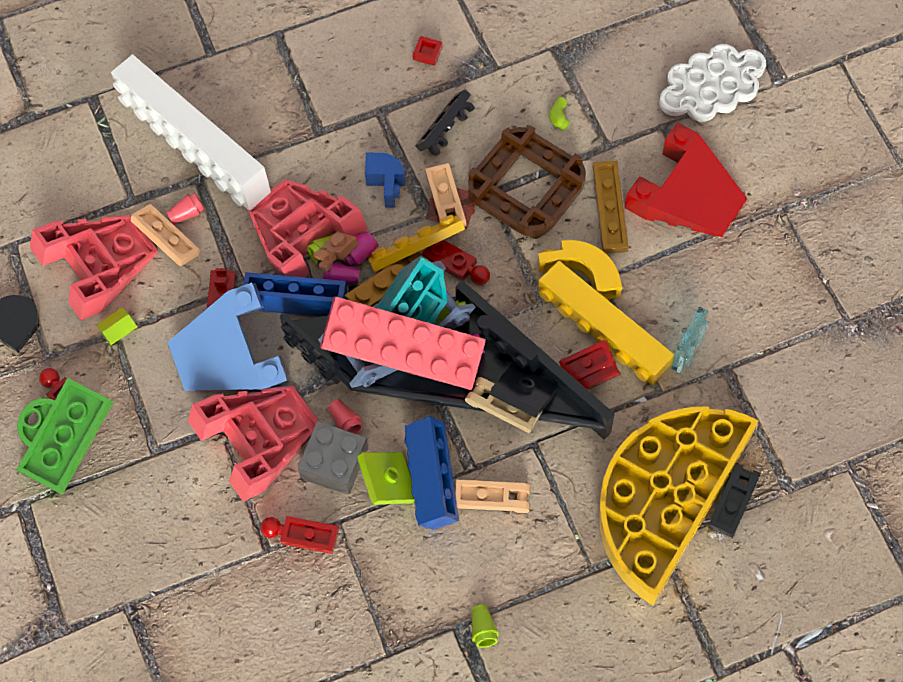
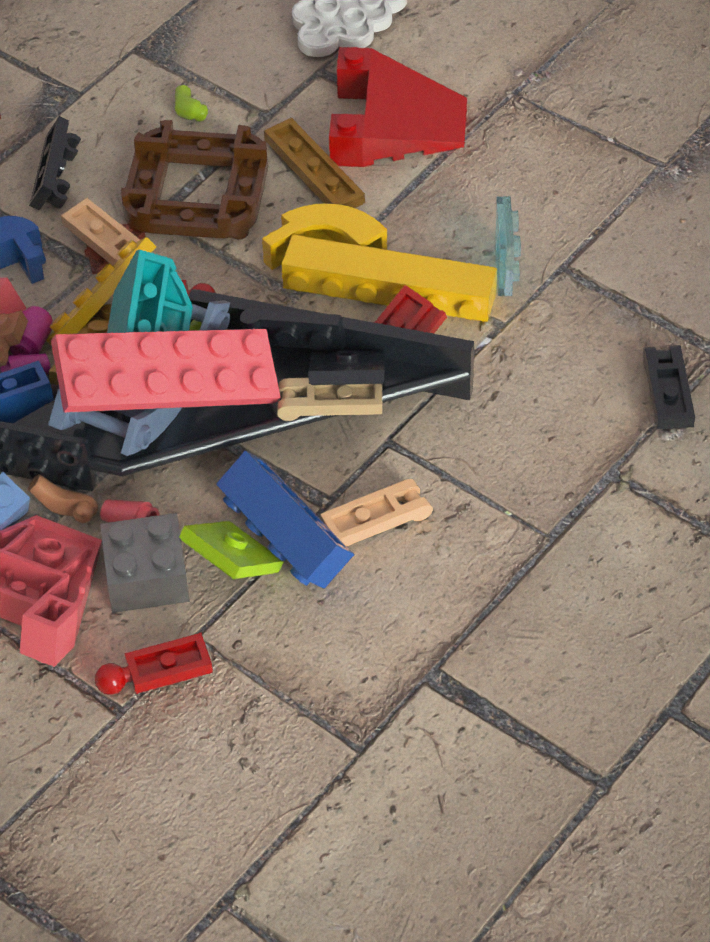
camera: 30 degrees left, 15 degrees down
lime cone [471,604,499,648] -> none
yellow brick [598,406,759,606] -> none
none -> nougat arm [28,474,98,523]

